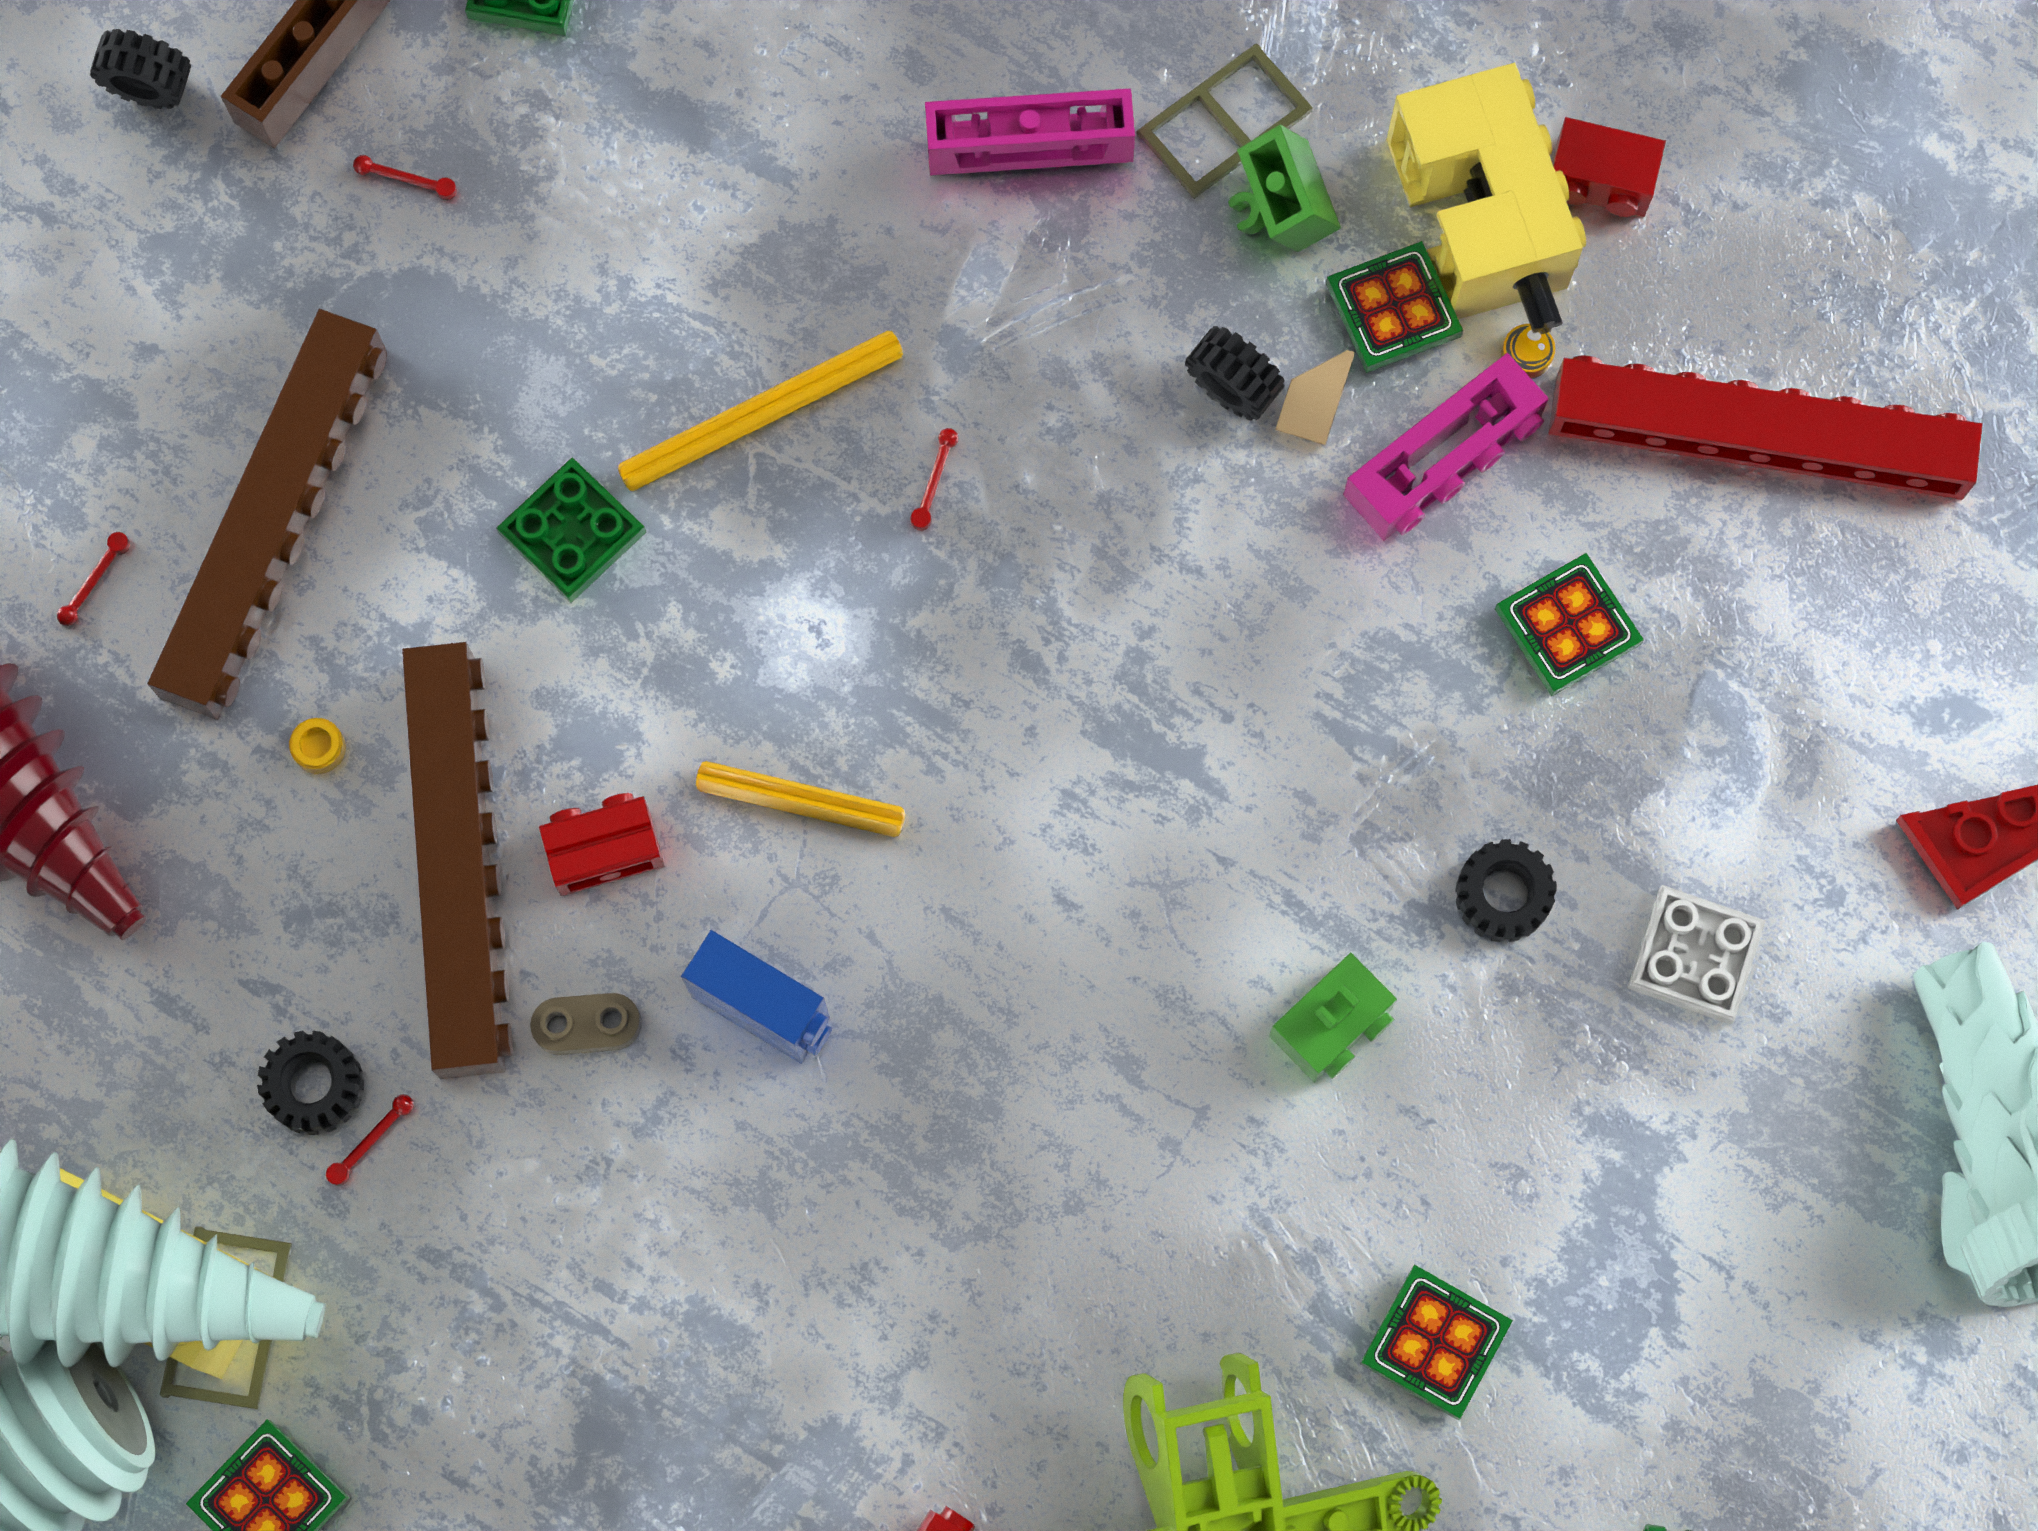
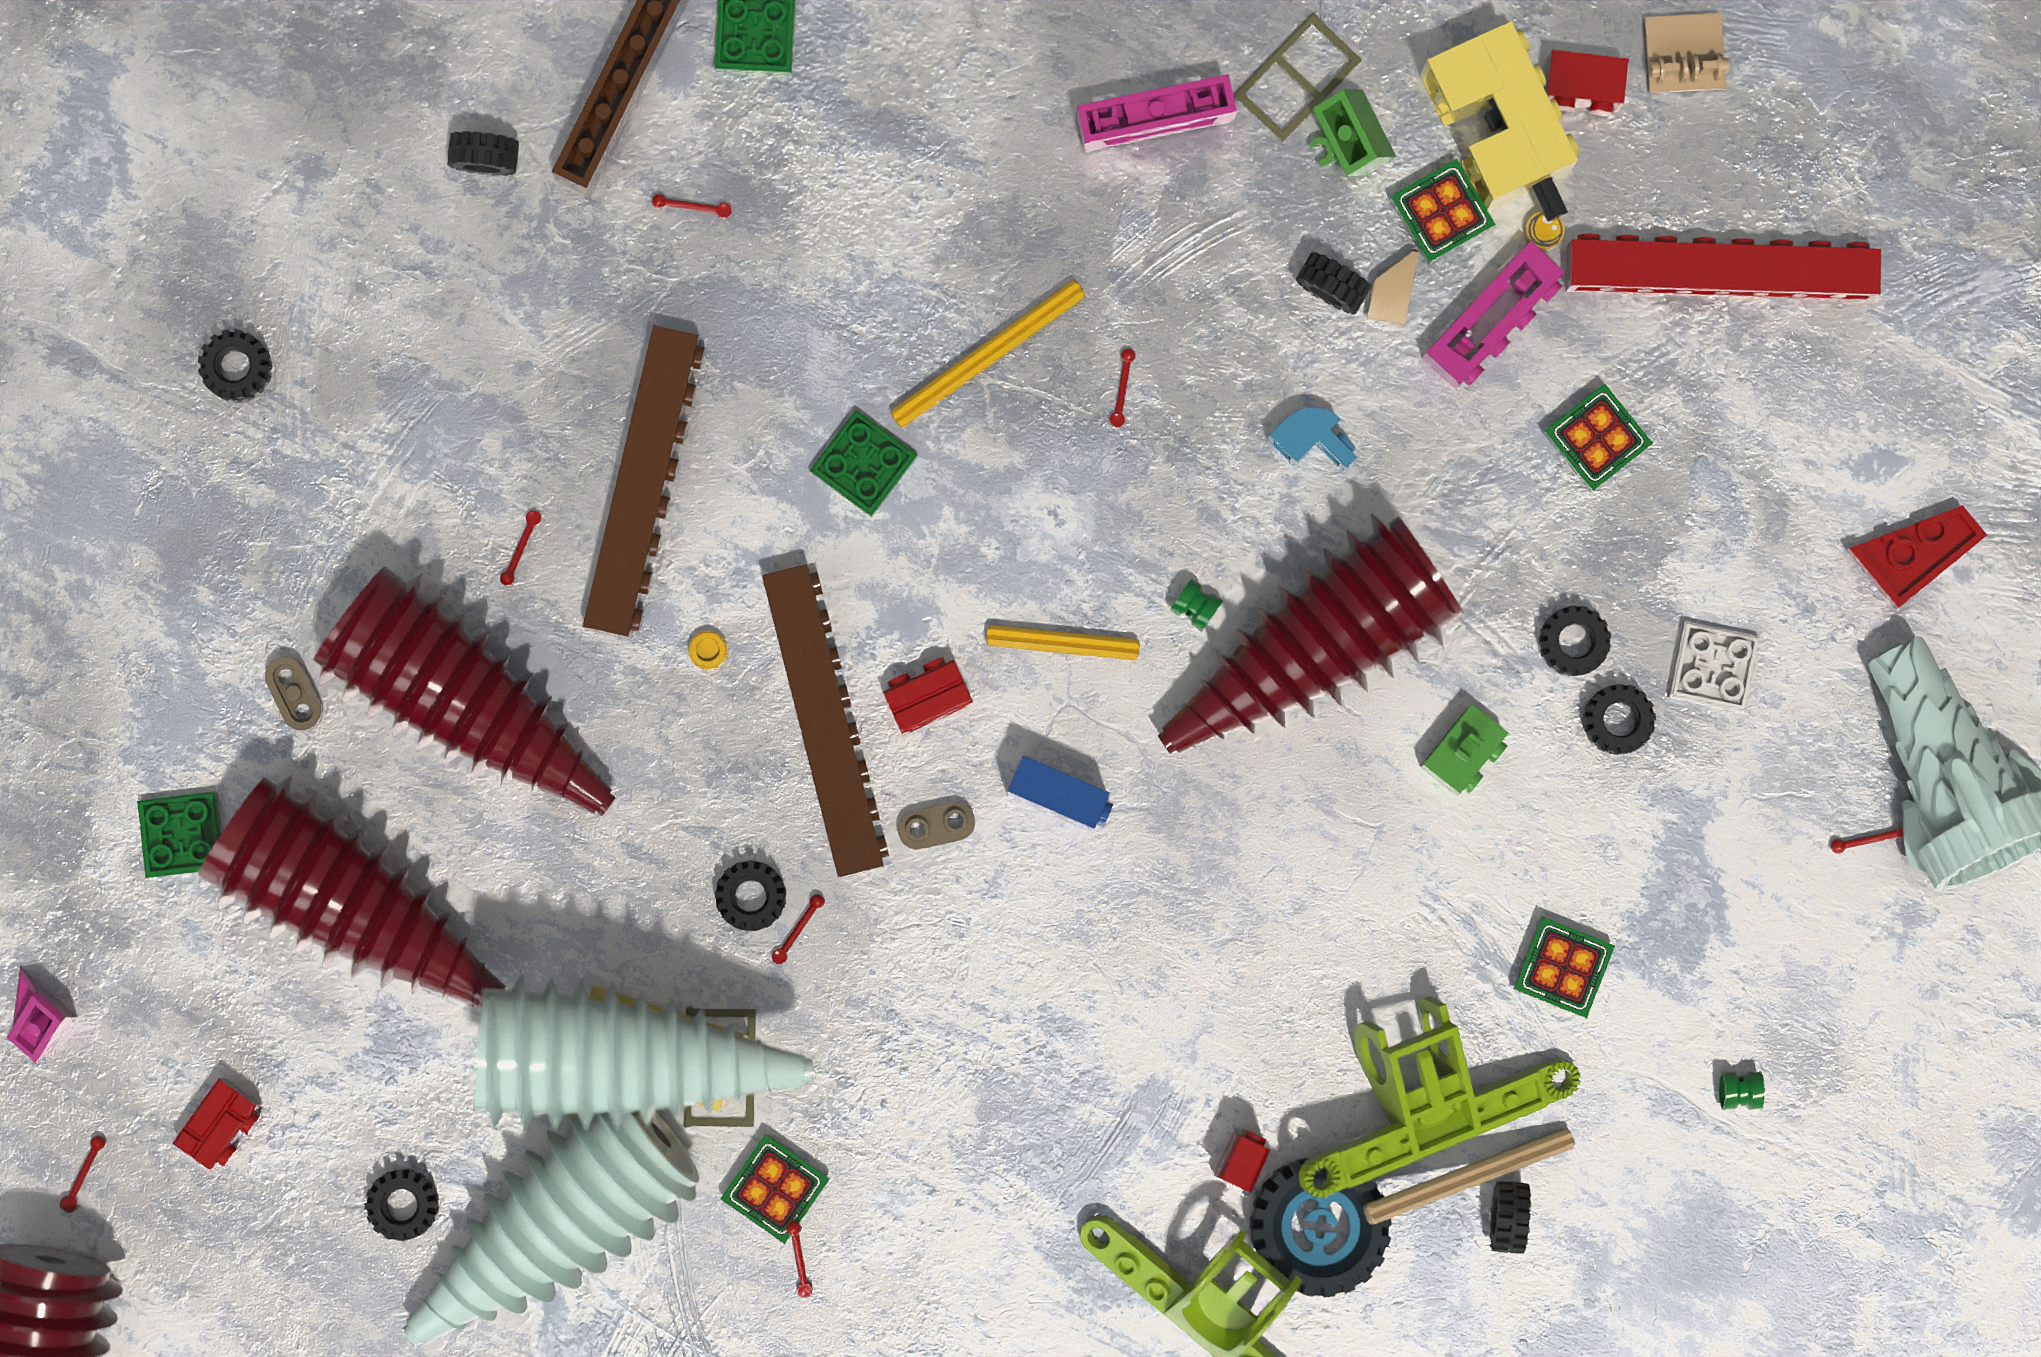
camera: 15 degrees left, 10 degrees up
none -> dark red cone [1157,514,1464,755]
none -> green wheel [1170,579,1223,632]
none -> dark azure brick [1267,407,1357,473]
none -> black tyre [1583,684,1656,755]
none -> tan hinge [1645,13,1729,93]
none -> red hinge [1830,829,1904,854]

